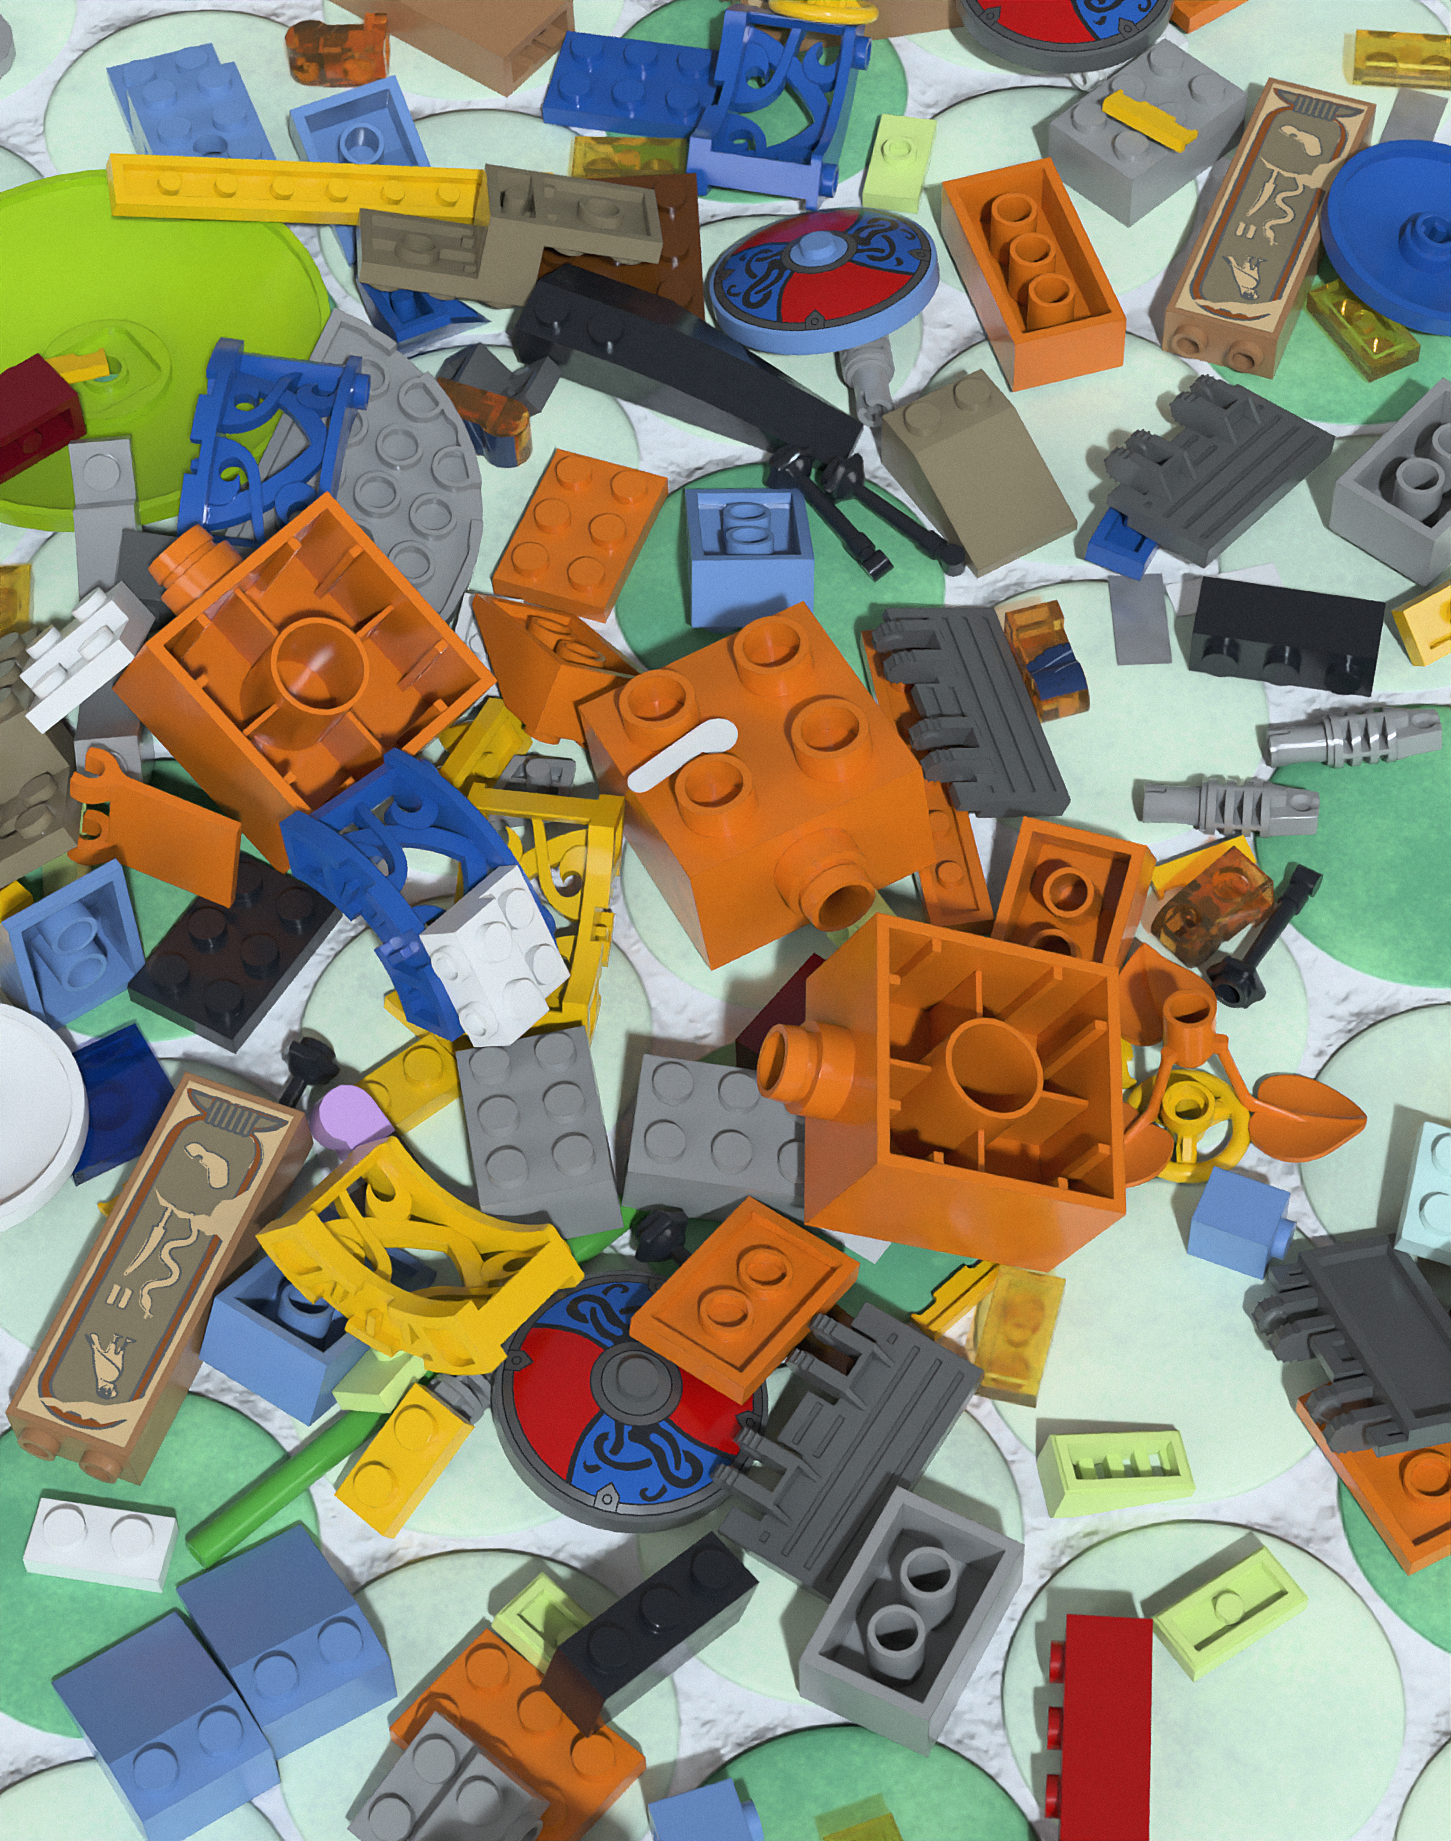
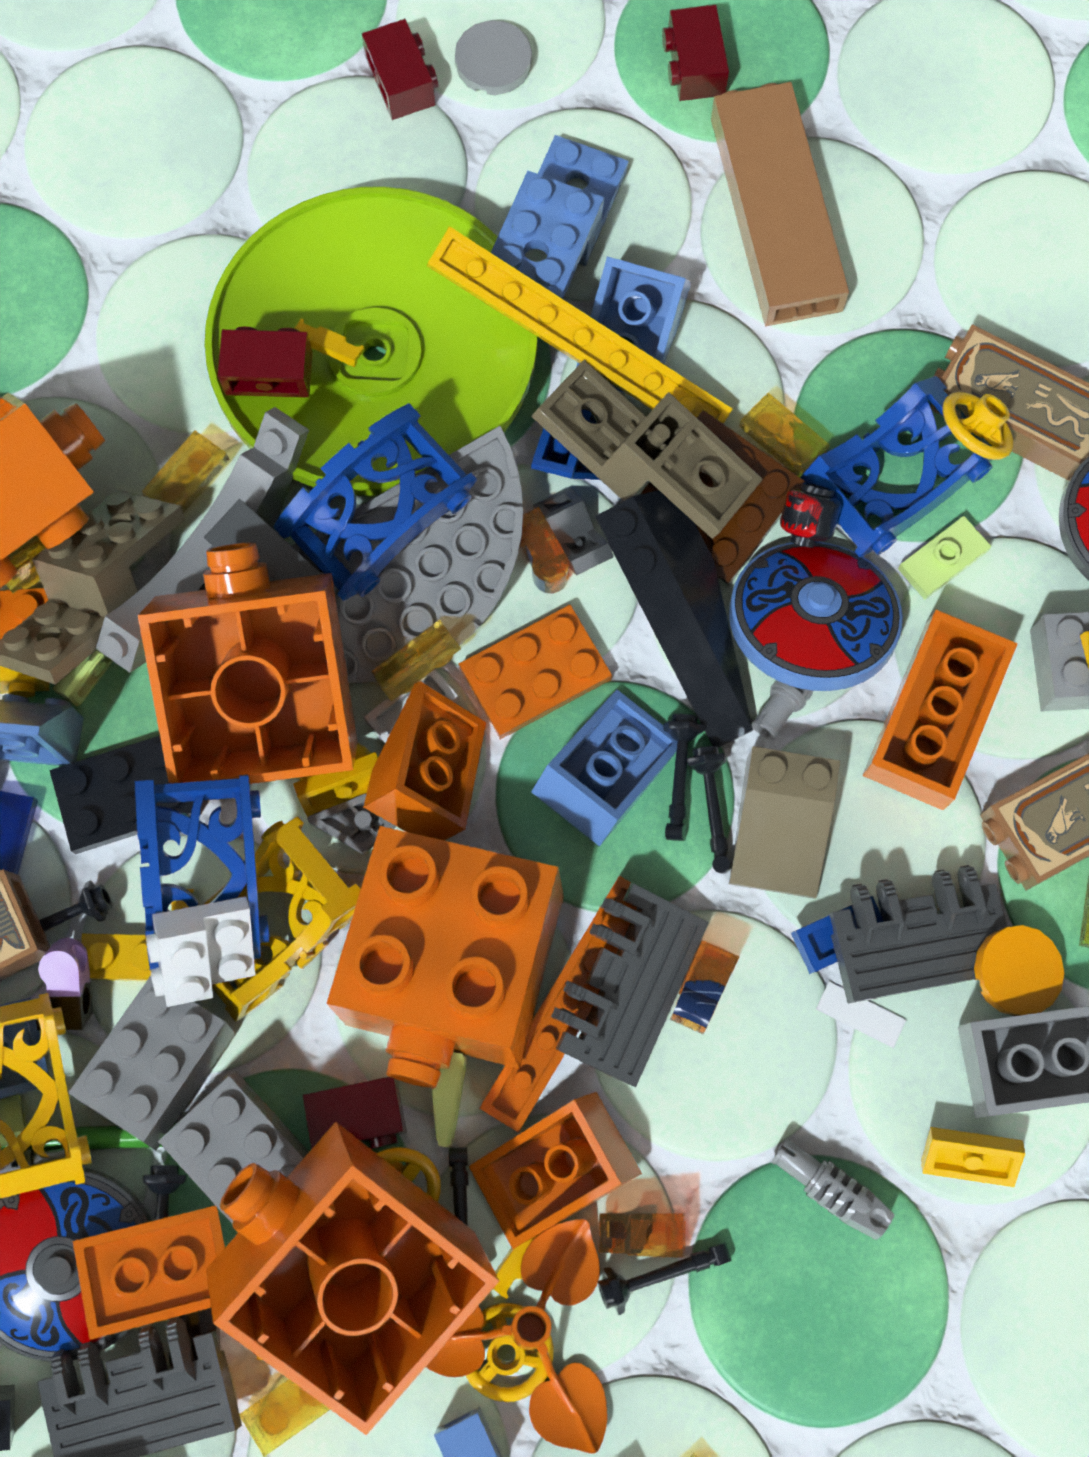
camera: 40 degrees right, 20 degrees up
white plate [19,581,156,734] -> none
orange flag [67,747,243,908] -> none
clear orange leg [285,13,391,88] -> none
blue plate [542,31,722,142] -> none
white sticker [627,718,738,793] -> none
clear sticker [1108,573,1172,665] -> none
light grey hinge [1143,778,1320,839] -> none
yellow piece [1150,835,1257,901] -> none
black brick [1188,576,1386,697] -> none
none -> clear yellow plate [371,620,461,701]
none -> black head [780,482,841,548]
none -> light orange tile [974,925,1065,1016]

